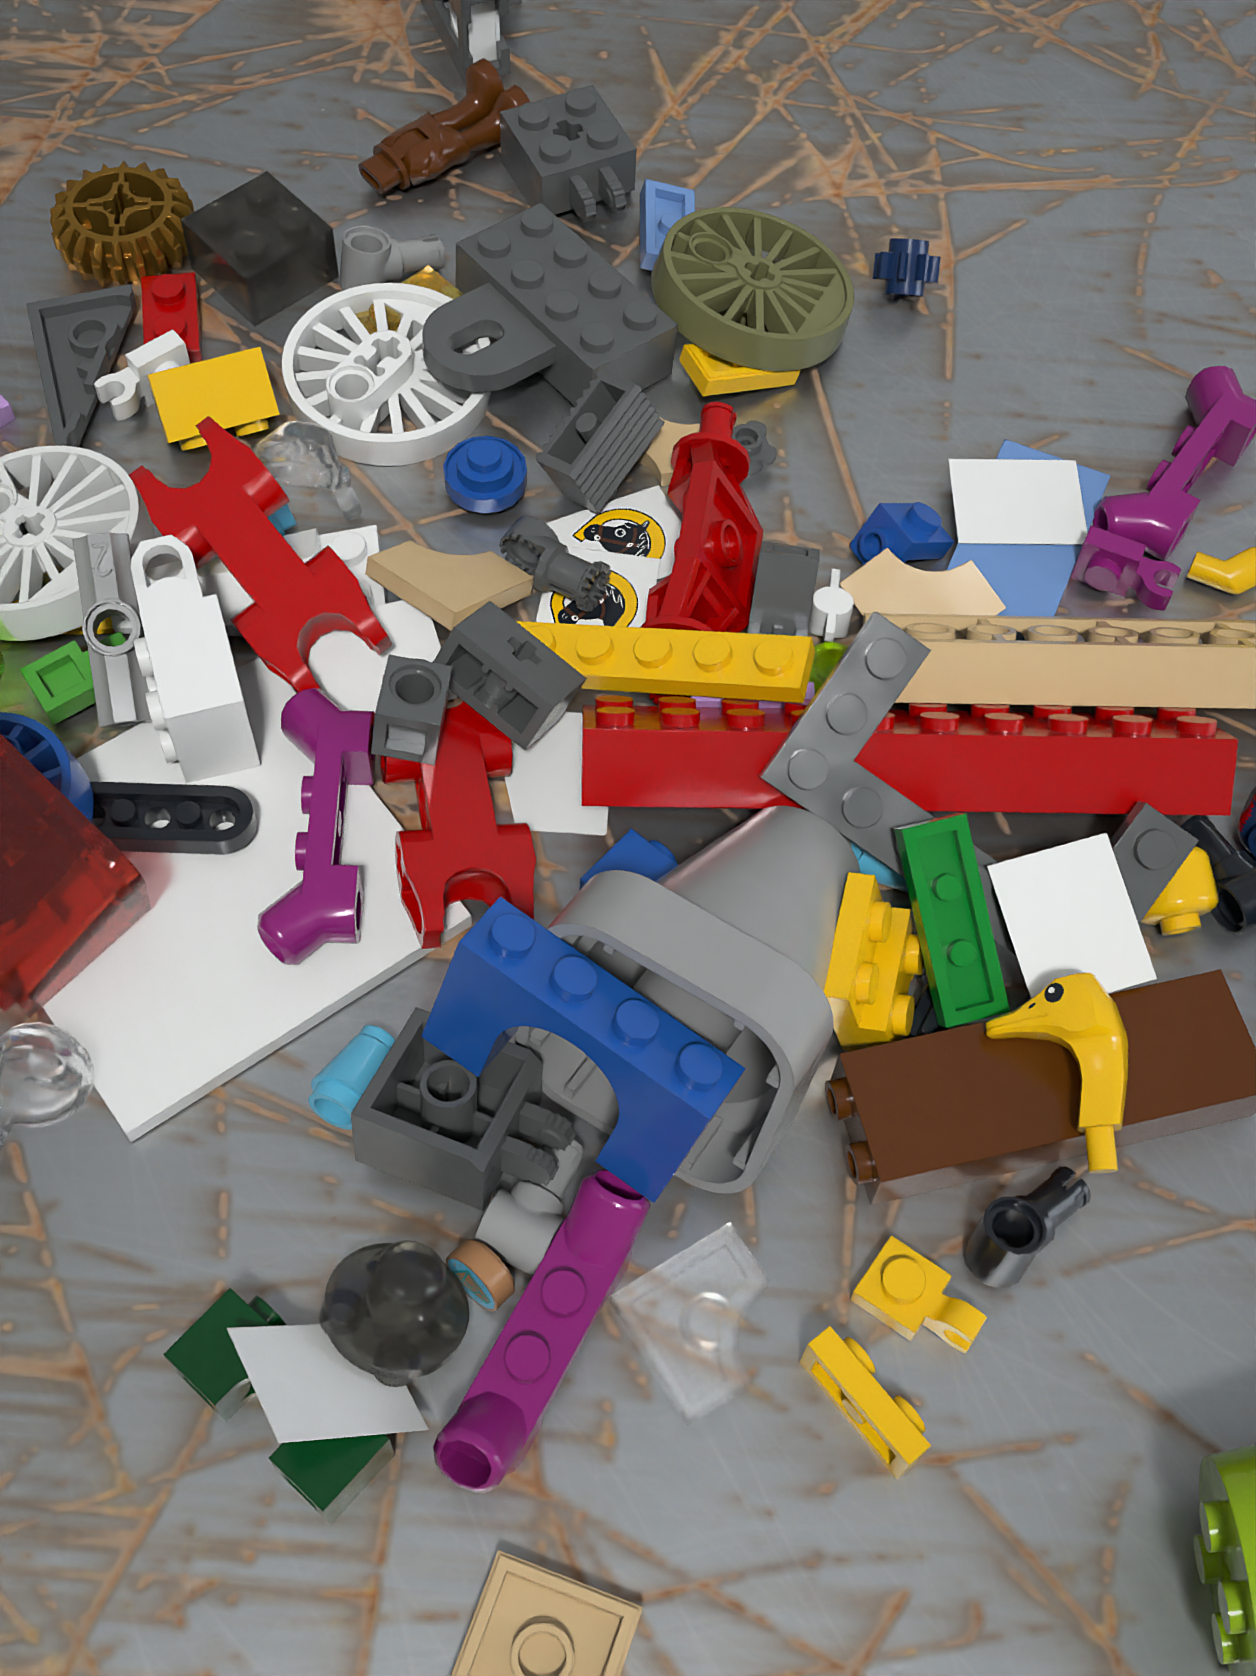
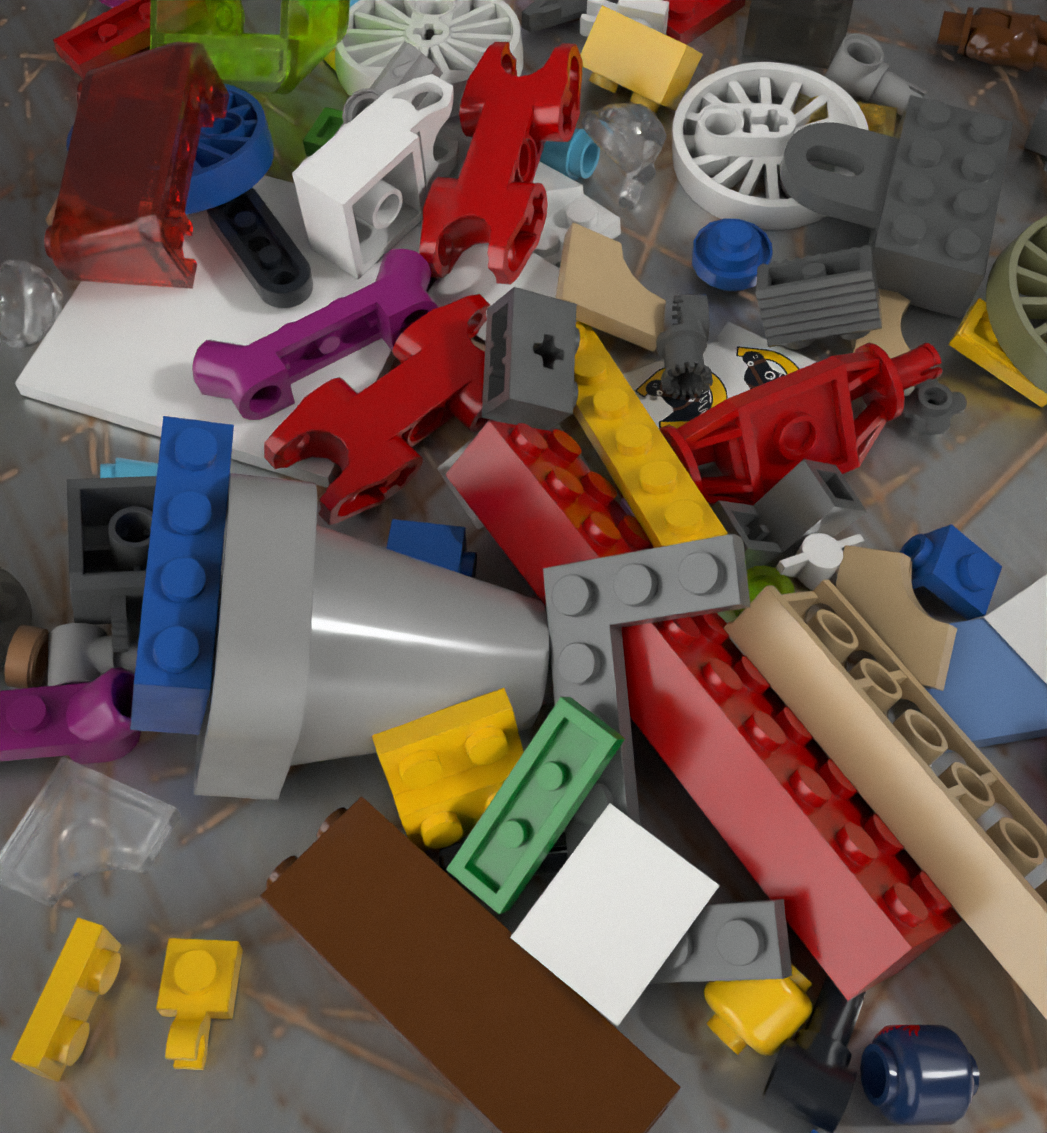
camera: 60 degrees right, 0 degrees up
dark grey brick [371,654,453,765] -> none
black pin [964,1166,1091,1288] -> none
yellow animal [985,973,1128,1173] -> none

